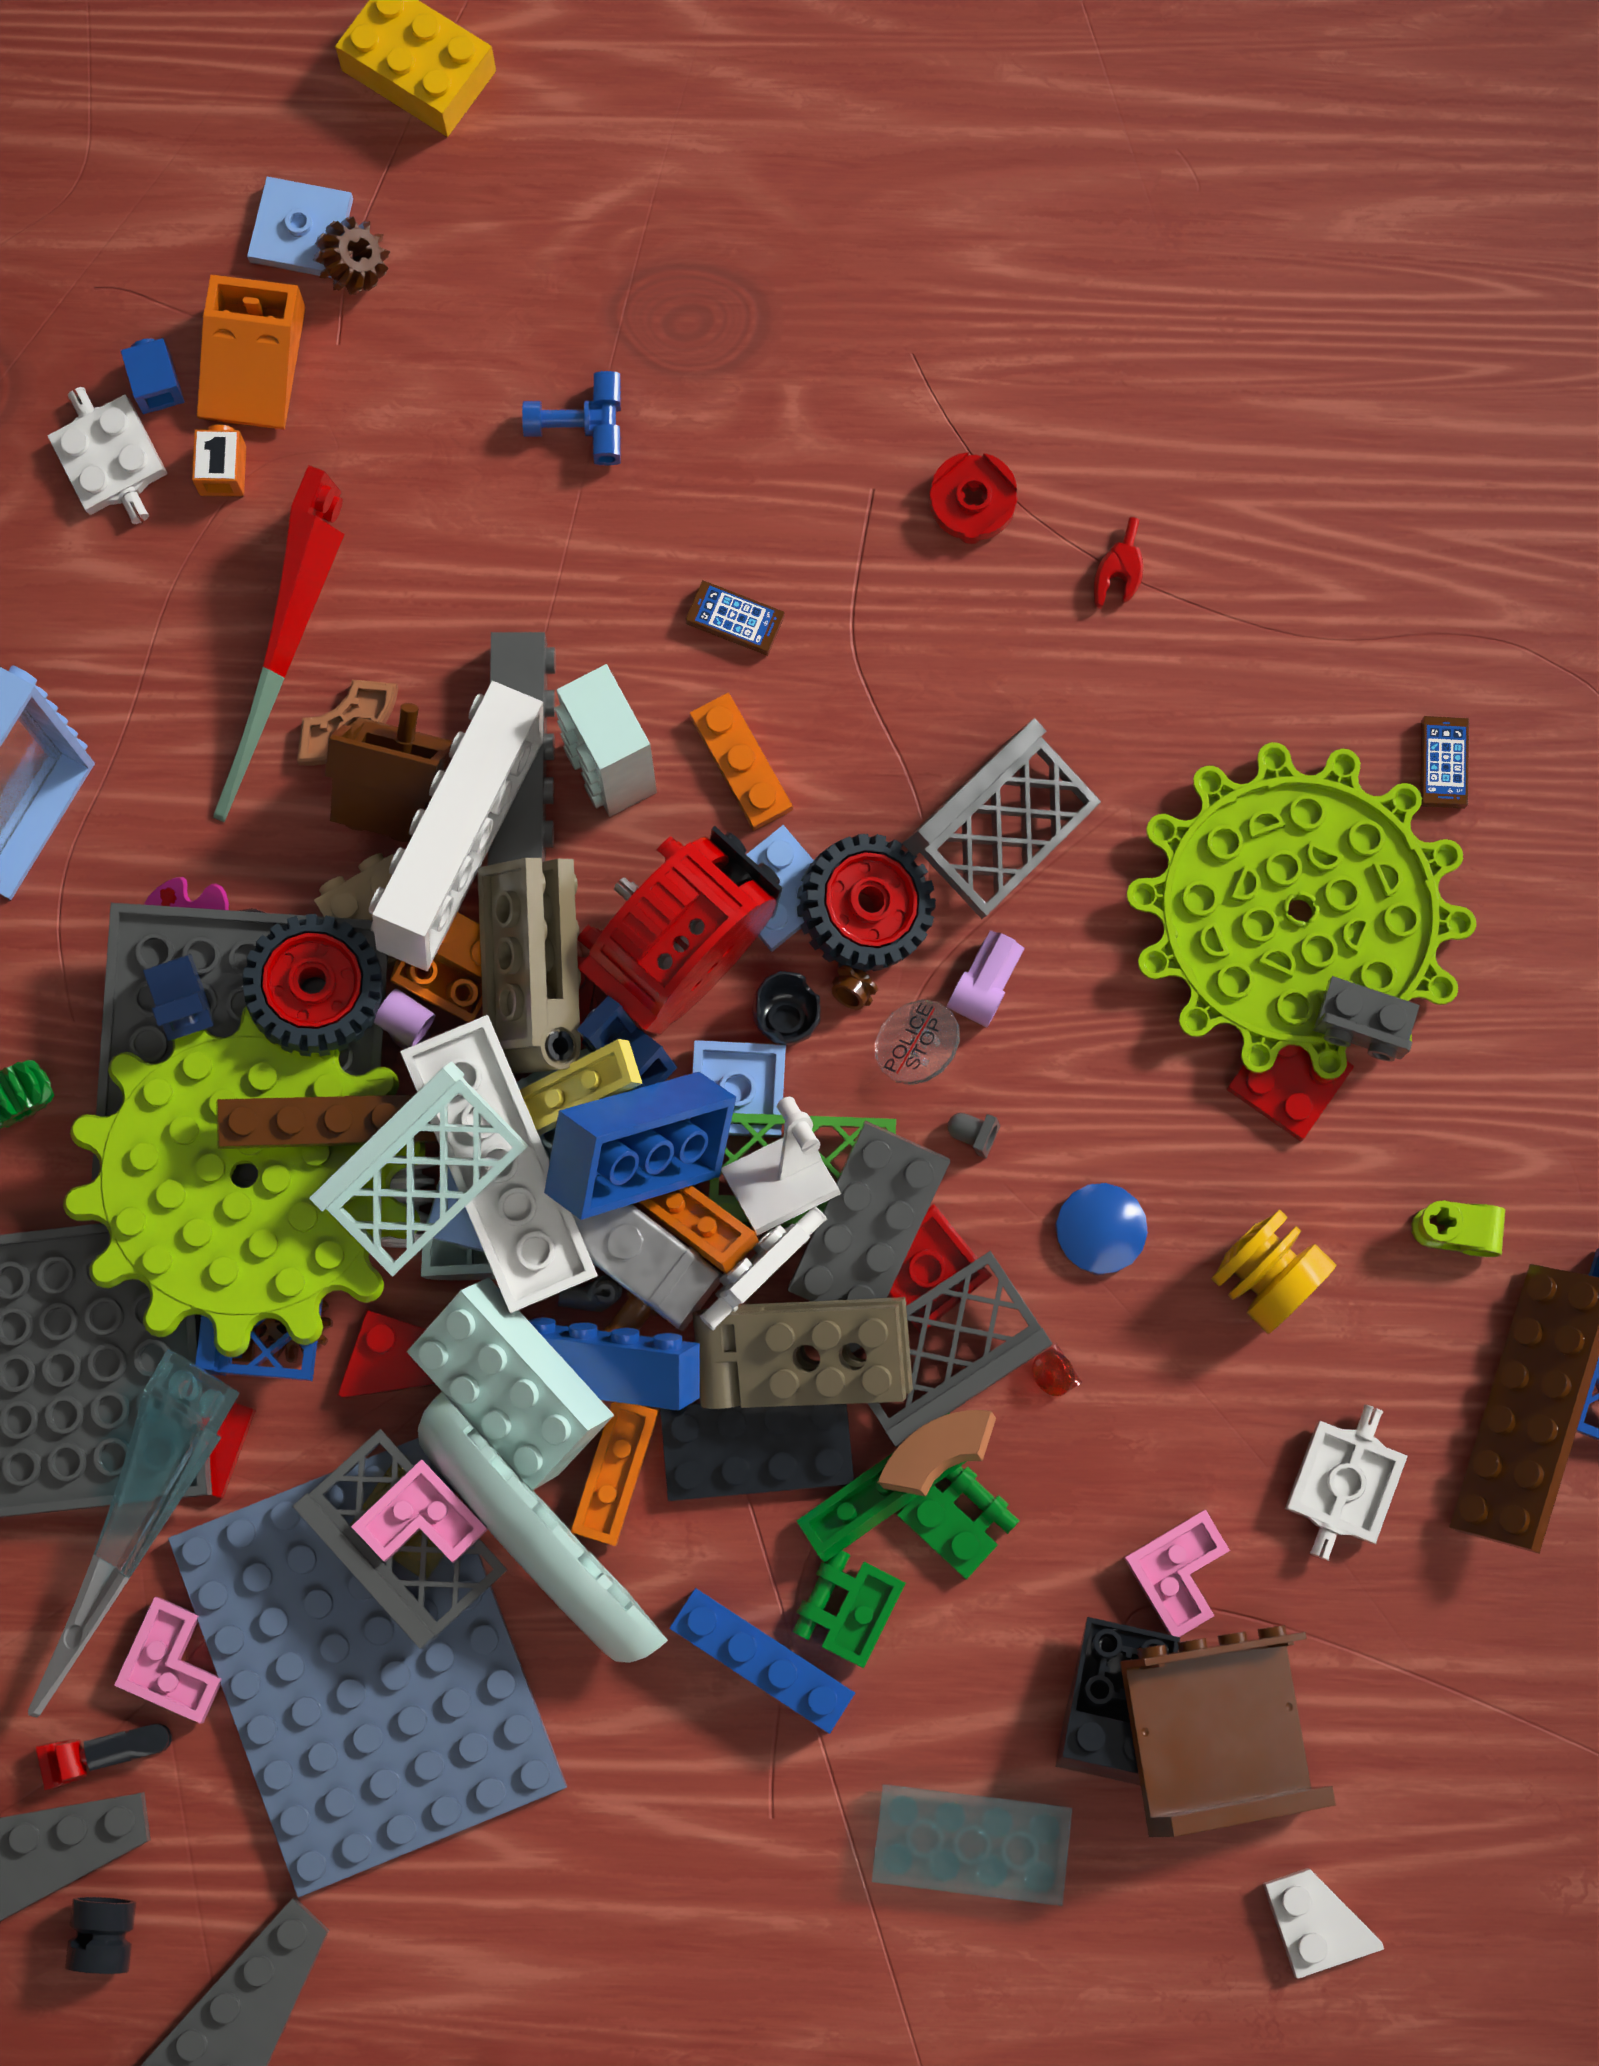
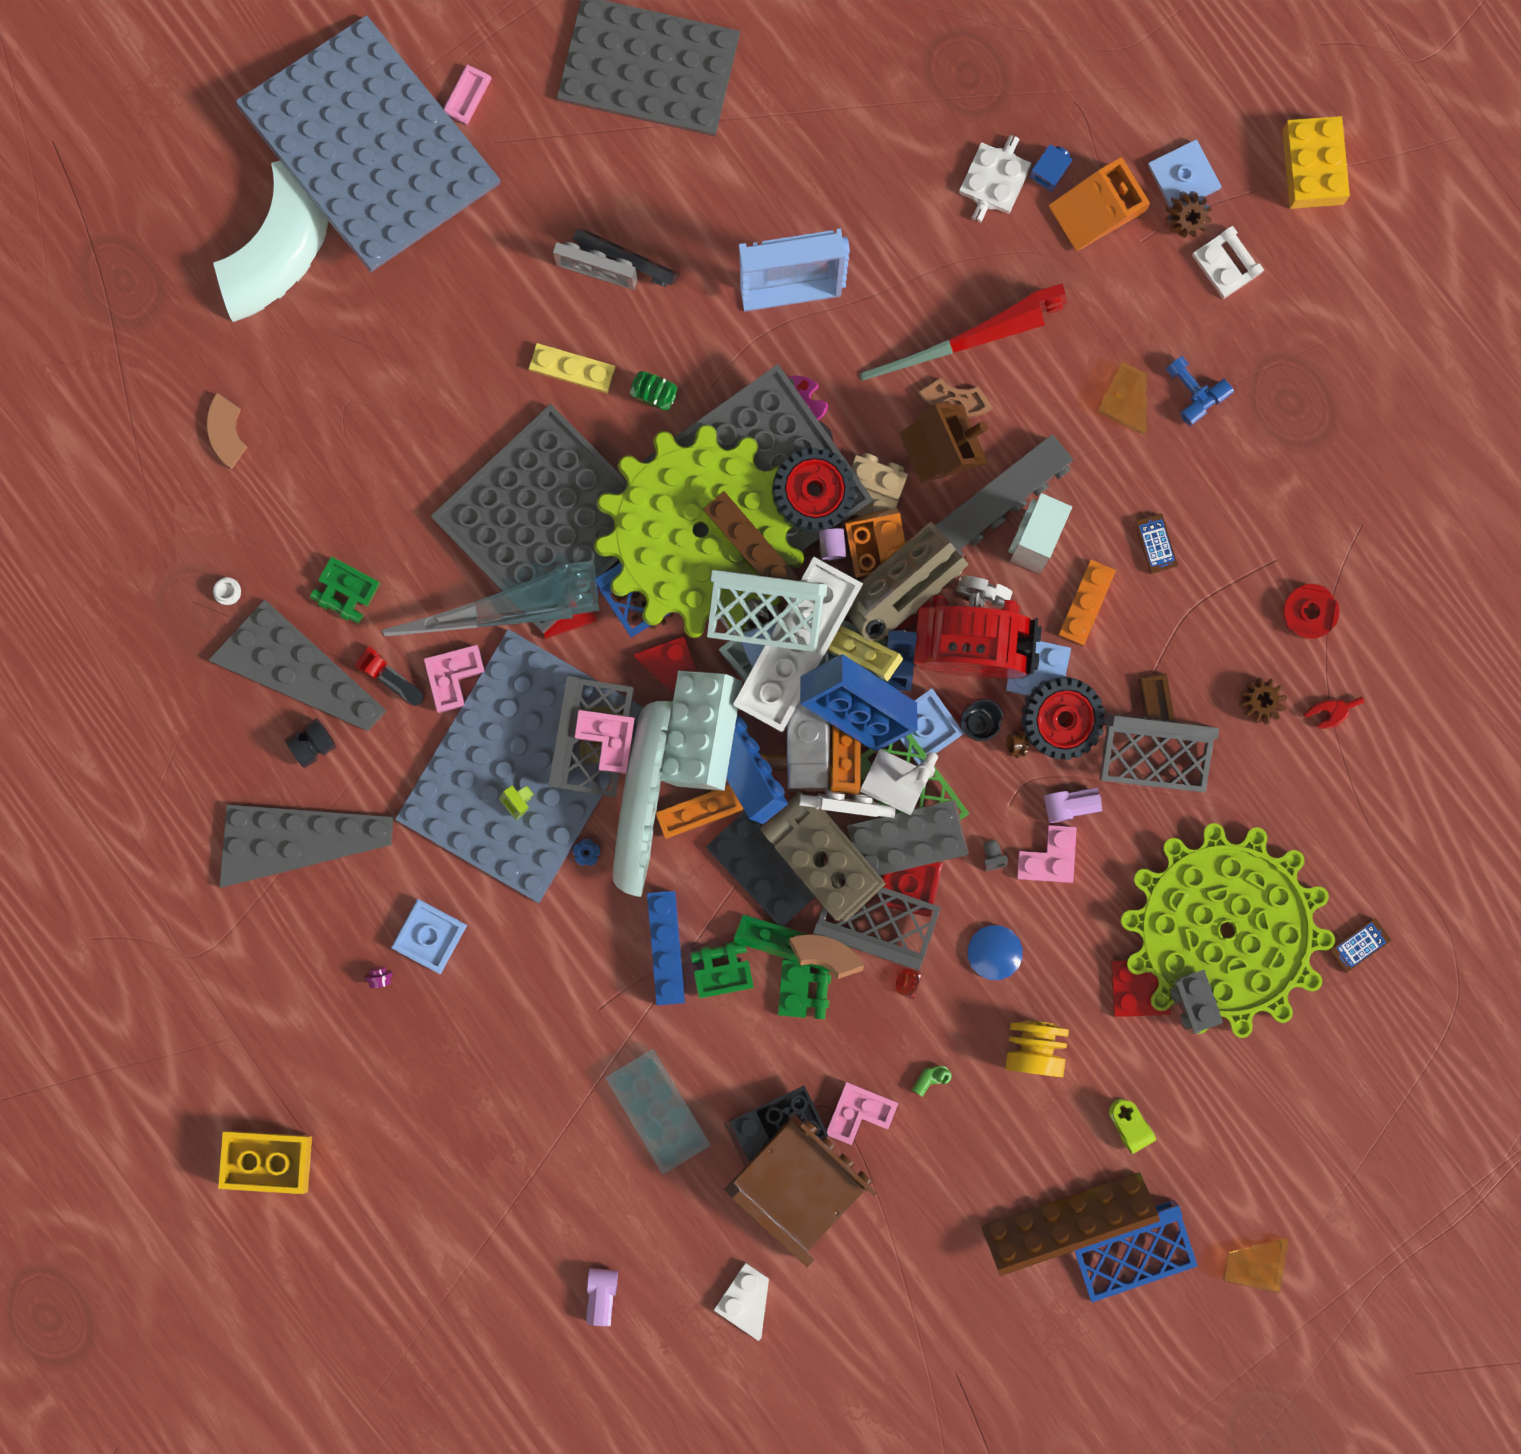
camera: 55 degrees right, 5 degrees up
dark blue brick [143,954,214,1041] -> none
brick [192,425,246,496] -> none
white brick [369,681,543,971] -> none
dark grey arm [558,1275,622,1312] -> none
clear piece [875,999,960,1085] -> none
white plate [1285,1405,1408,1561] -> none
none -> light blue plate [391,899,467,974]
none -> lime tile [499,785,534,821]
none -> blue plate [573,839,600,866]
none -> bright green arm [911,1065,952,1097]
none -> white plate [956,575,1012,609]
none -> bright pink plate [1017,825,1077,883]
none -> clear yellow wing [1097,361,1147,435]
none -> reddish brown tile [1139,673,1175,721]
none -> white plate [1192,226,1264,299]
none -> reddish brown gear [1239,678,1287,725]

